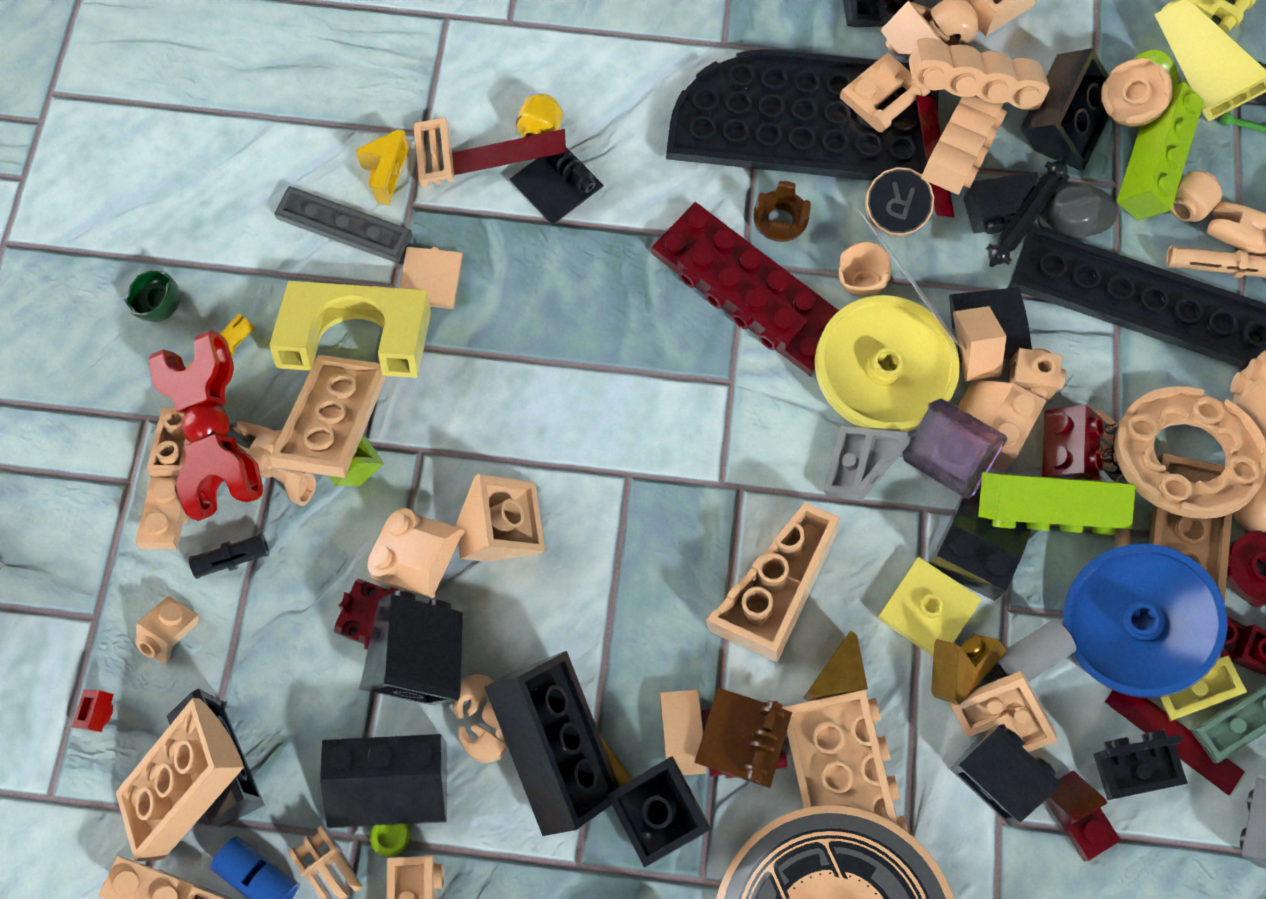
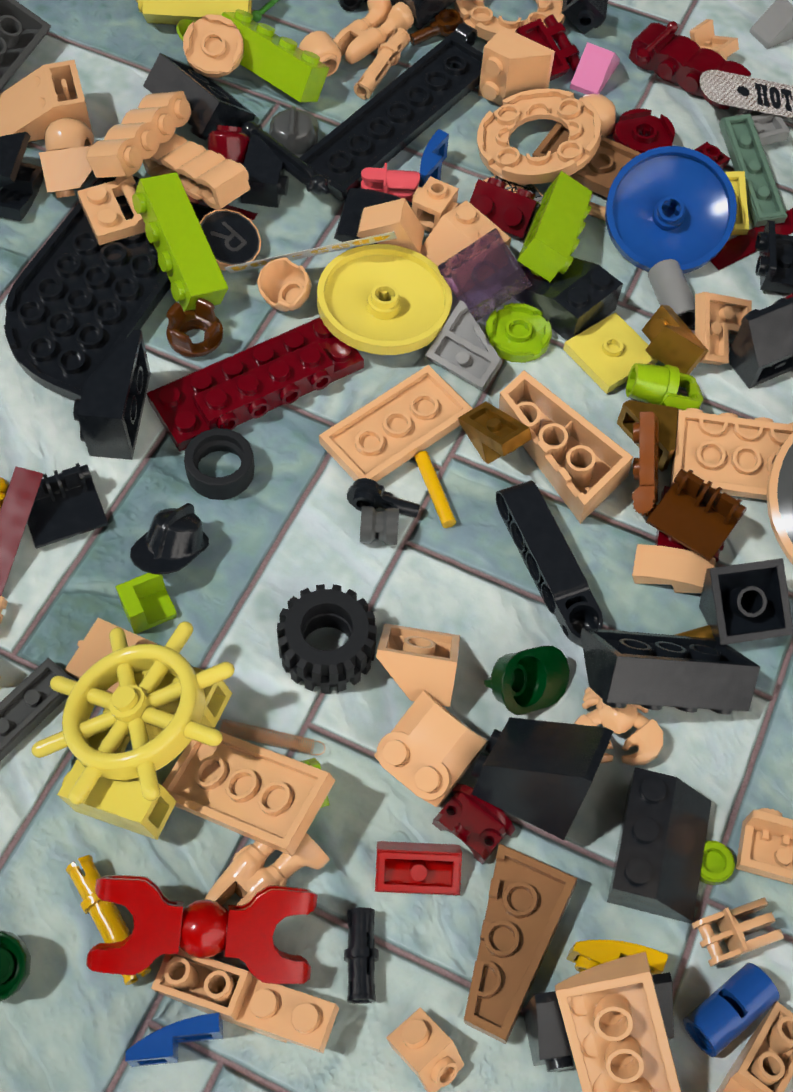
camera: 75 degrees left, 10 degrees down
none -> light yellow piece [31,621,235,805]
none -> black slope [73,329,151,460]
none -> lime panel [115,573,177,634]
none -> blue slope [125,1012,223,1067]
none -> black piece [130,503,209,574]
none -> lime brick [132,172,228,311]
none -> black tyre [184,428,255,500]
none -> dark red head [208,125,250,165]
none -> light nougat piece [219,719,325,755]
none -> black tyre [277,584,377,693]
none -> light nougat plate [319,365,473,482]
none -> black plate [347,478,420,518]
none -> dark grey wheel [360,506,399,545]
none -> coral arm [361,163,420,202]
none -> red slope [375,841,462,895]
none -> yellow piece [414,451,456,528]
none -> blue slope [419,129,449,187]
none -> pearl gold slope [458,402,532,464]
none -> medium nougat wing [464,843,577,1044]
none -> dark green piece [484,646,570,715]
none -> lime tile [485,303,552,363]
none -> black piece [496,480,603,645]
none -> yellow slope [566,940,668,975]
none -> lime piece [626,363,703,410]
none -> dark orange hinge [632,411,659,517]

